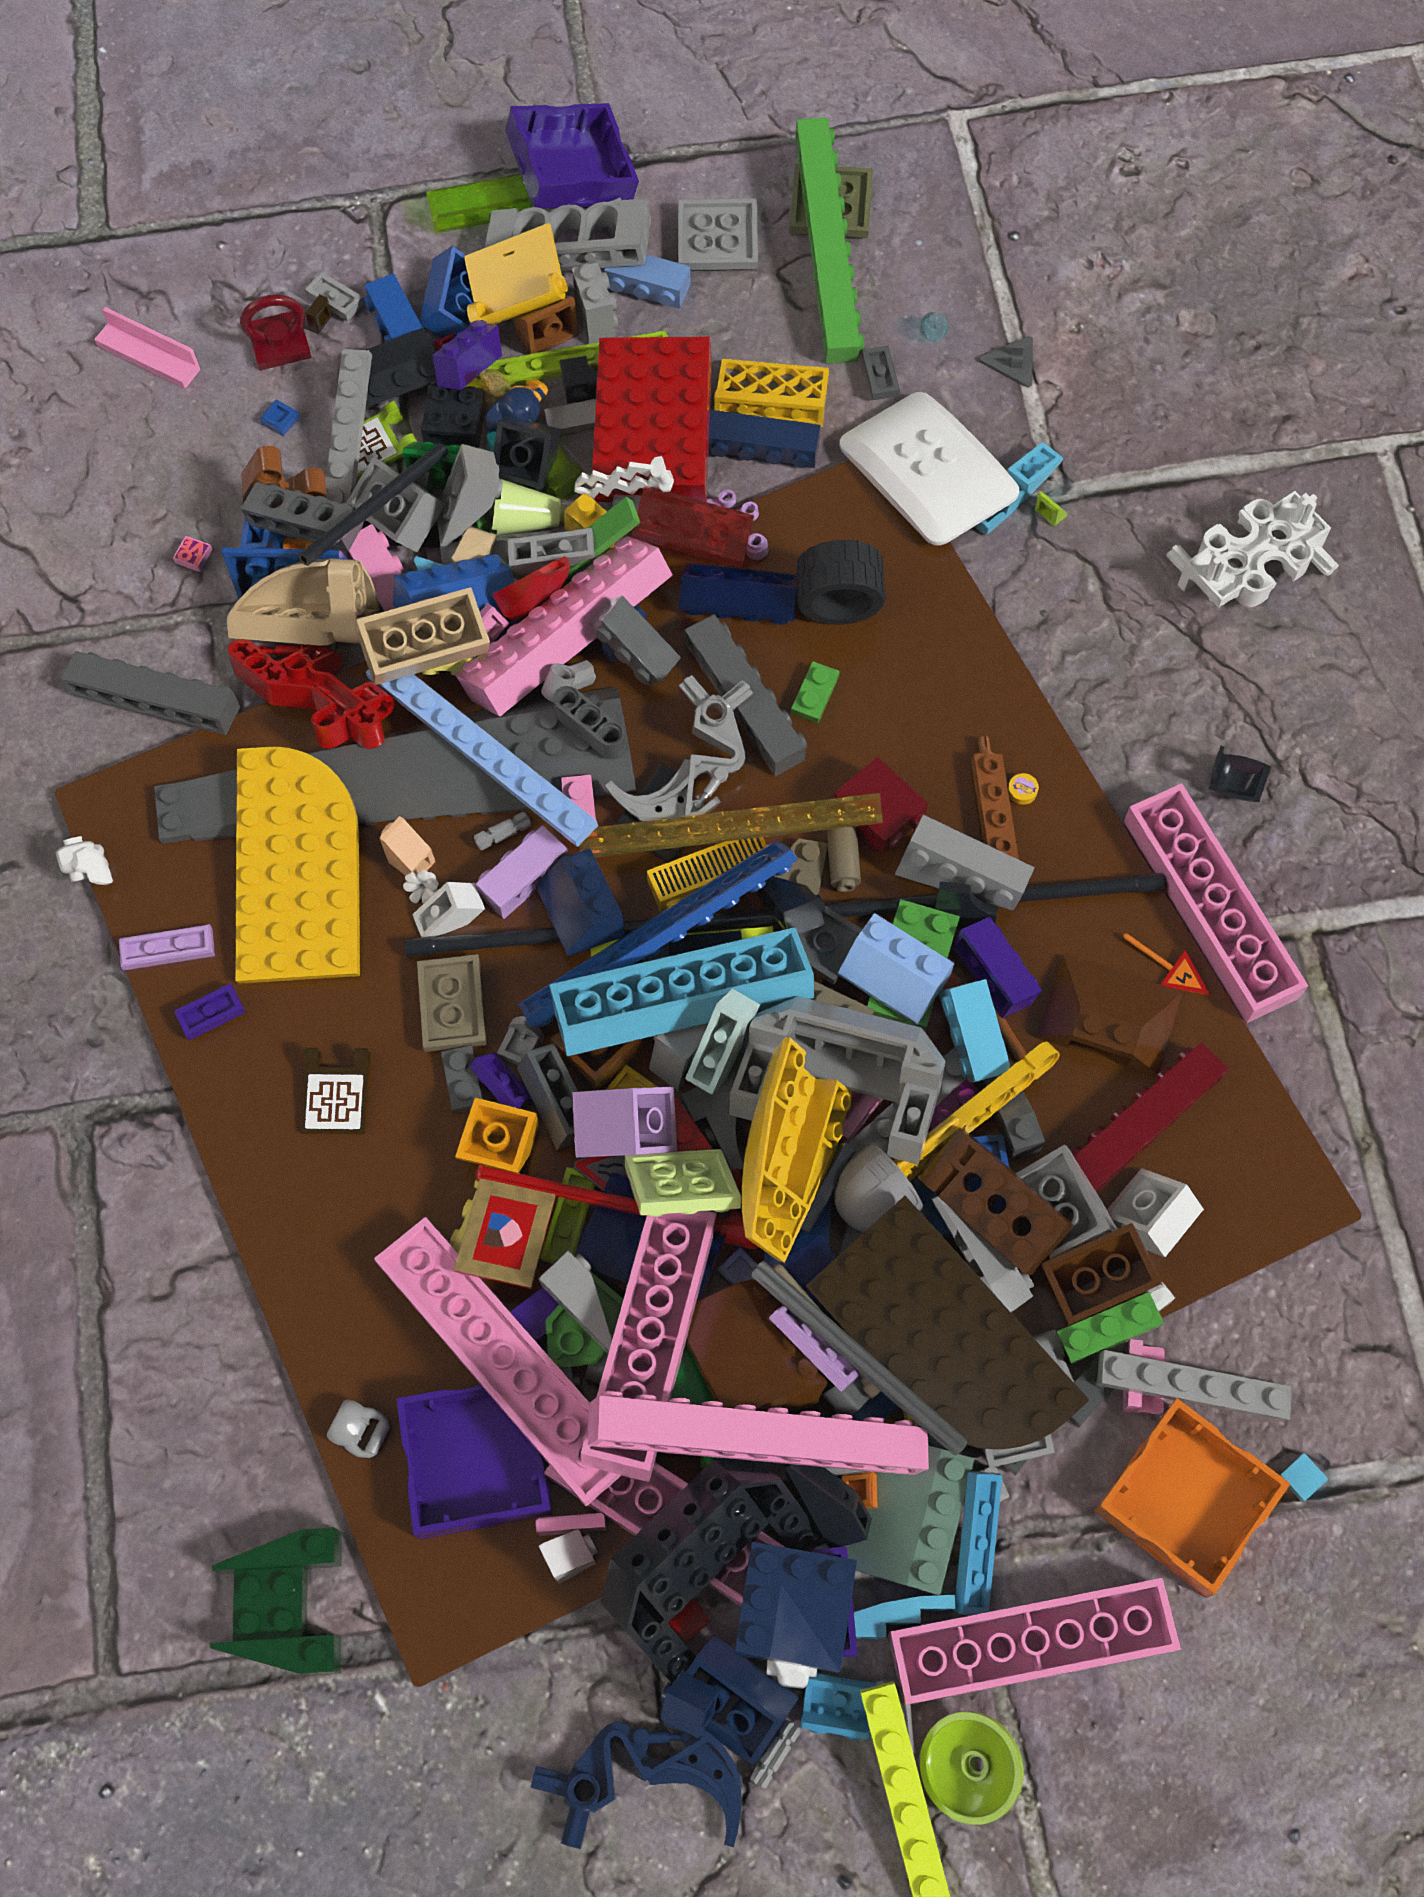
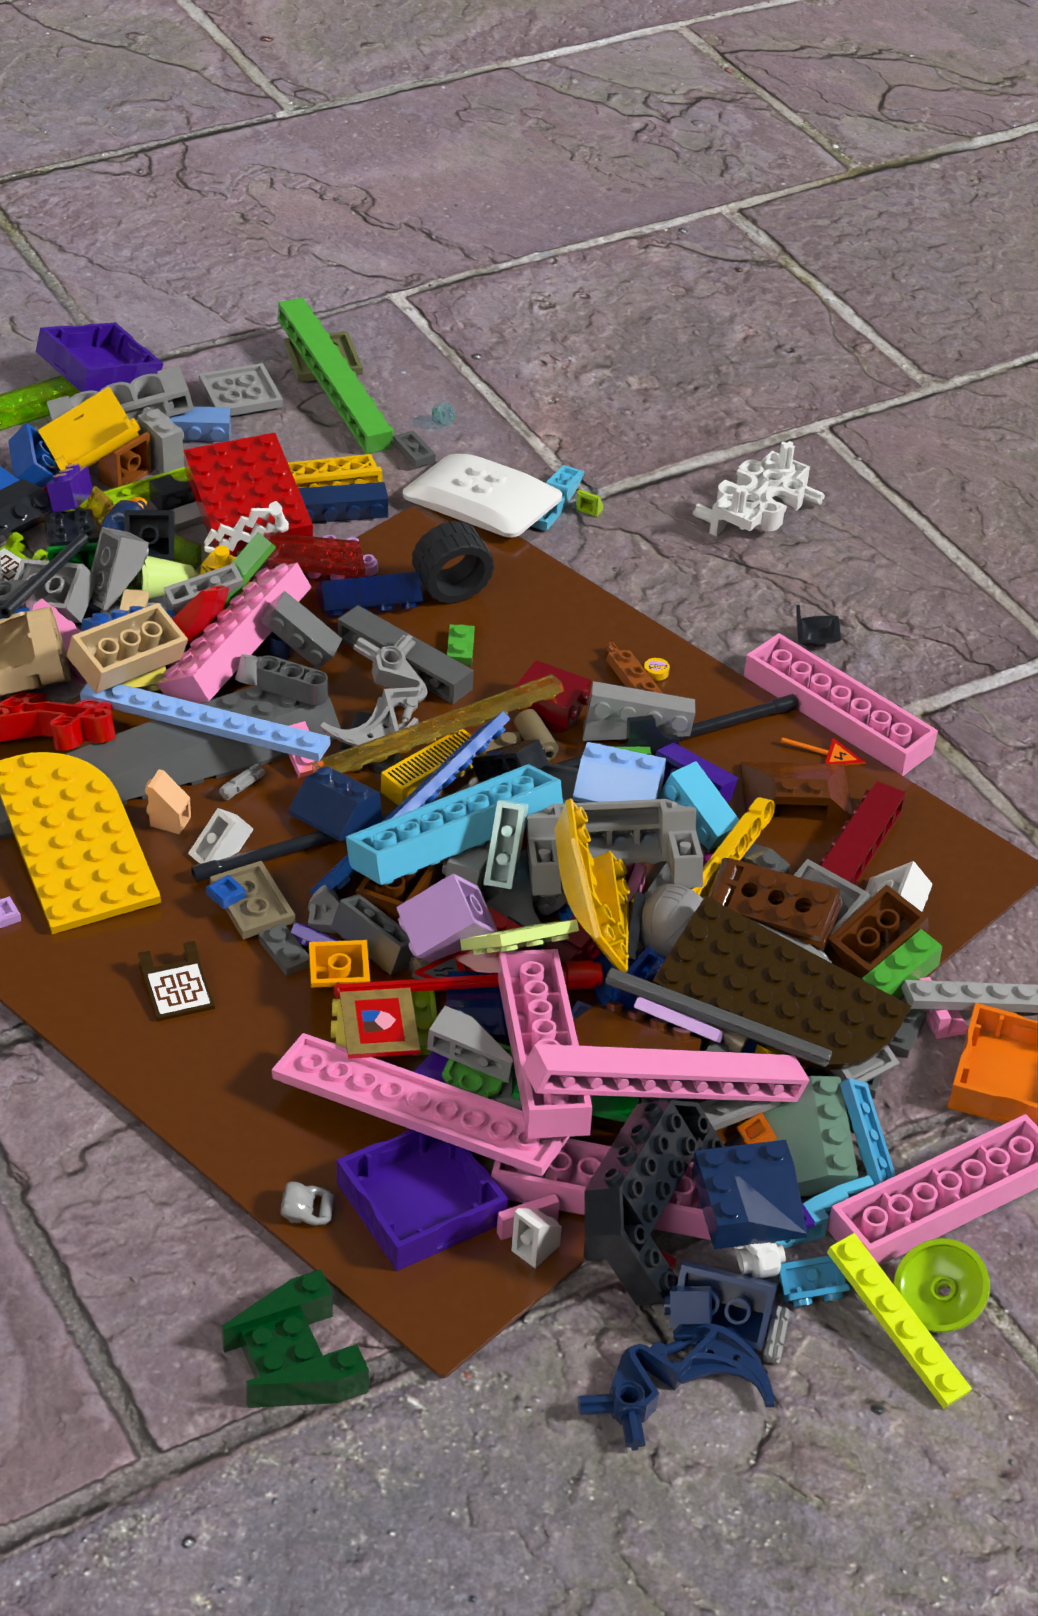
camera: 25 degrees left, 25 degrees down
dark purple plate [174,983,246,1041] -> none
white plant [403,870,439,903] -> none
lavender brick [476,825,569,919] -> none
black slope [785,1464,872,1548] -> none
dark grey piece [980,336,1033,388] -> none
none -> blue tile [206,874,246,909]

